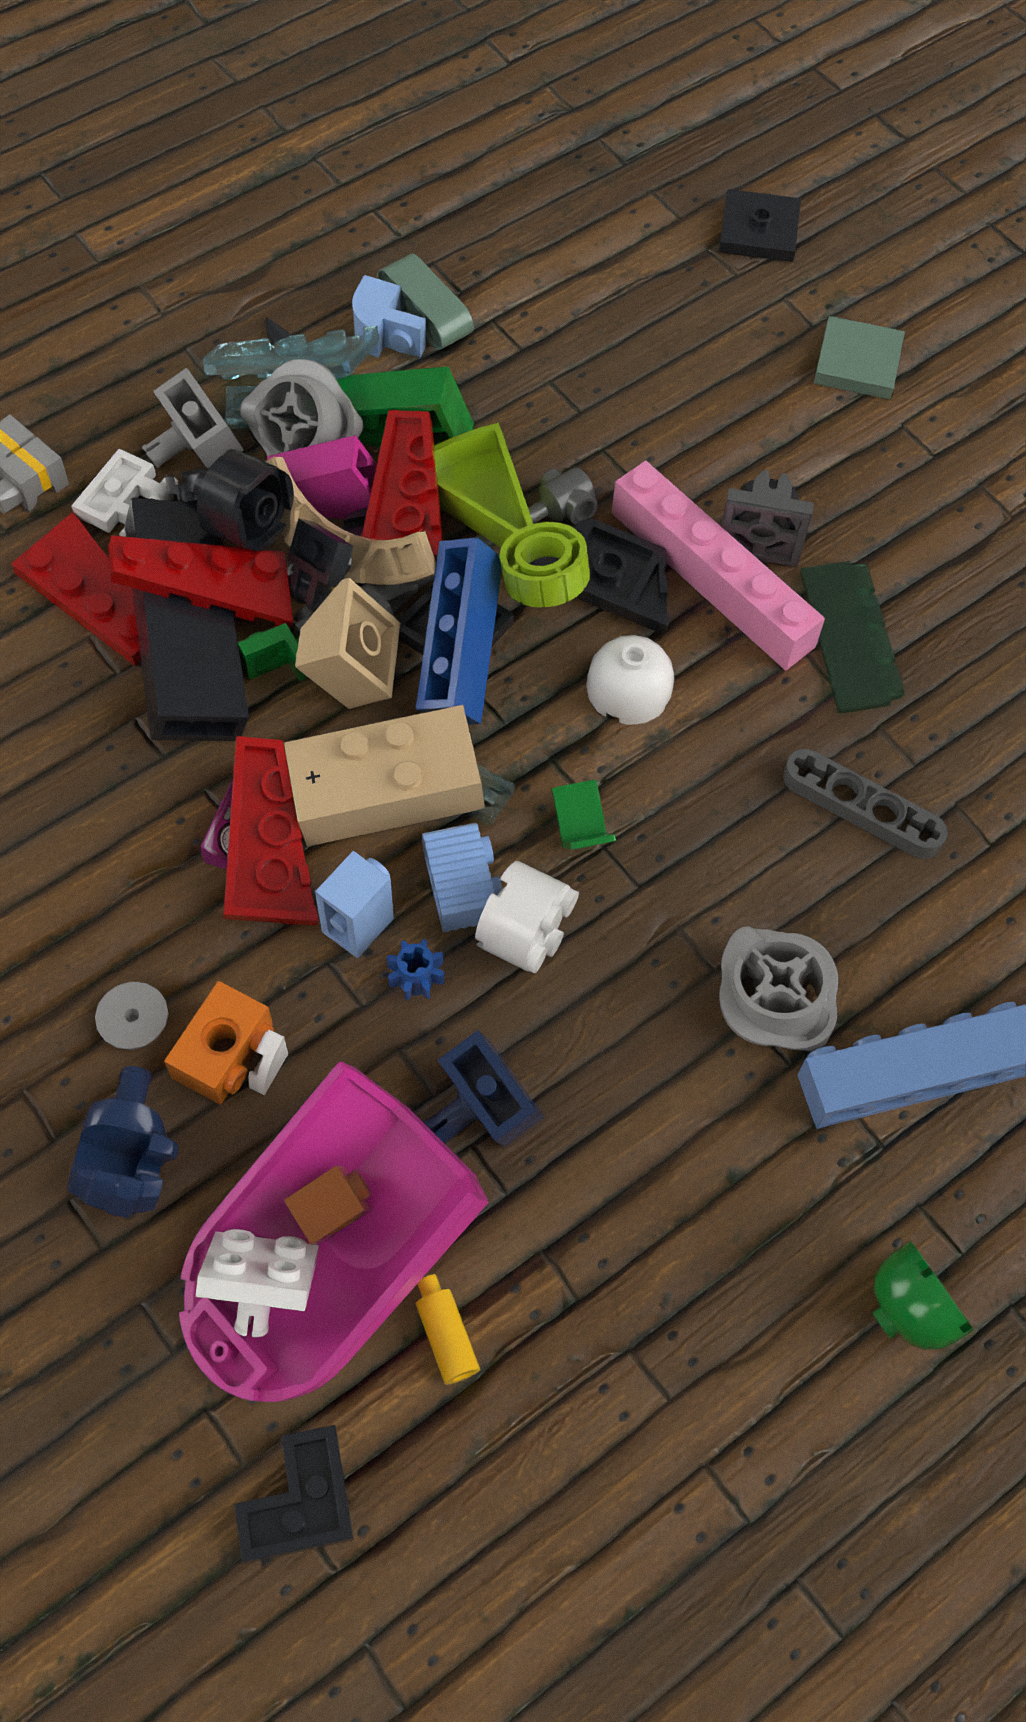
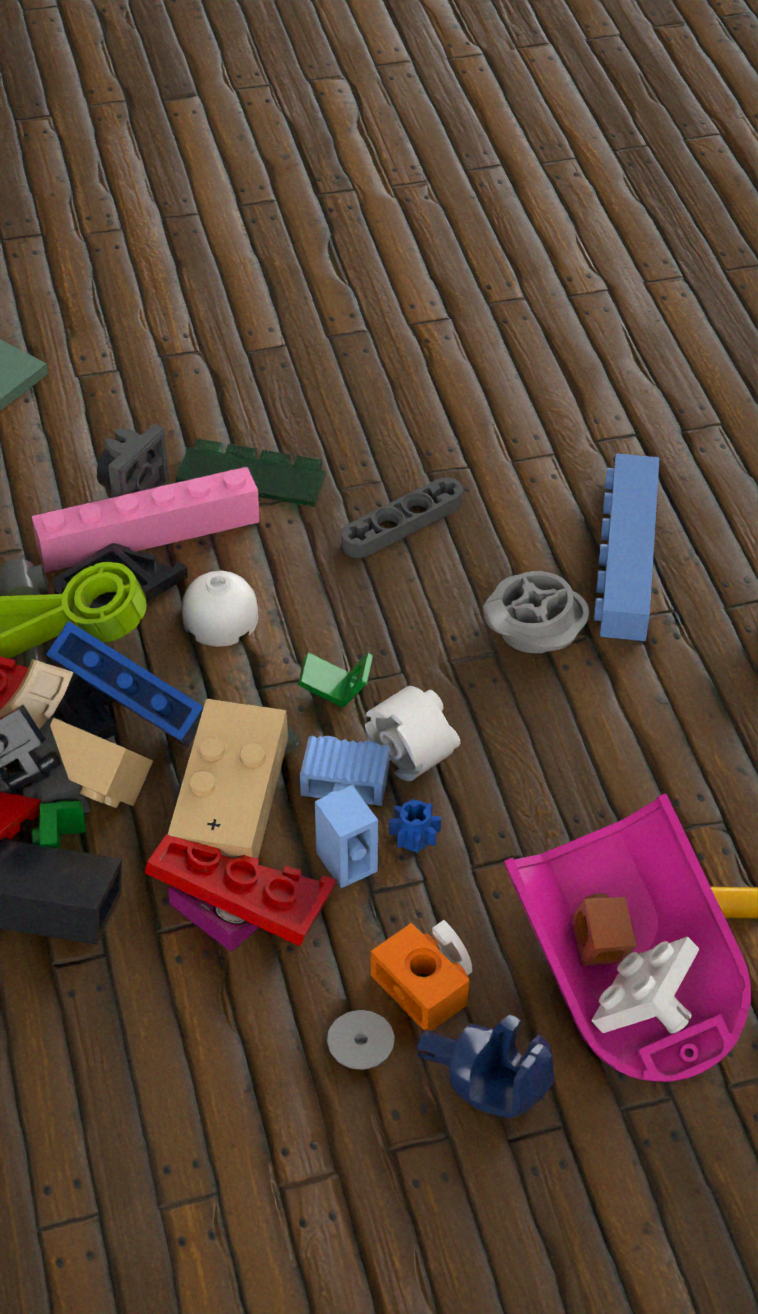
camera: 65 degrees left, 15 degrees down
dark blue brick [423,1030,545,1147] -> none

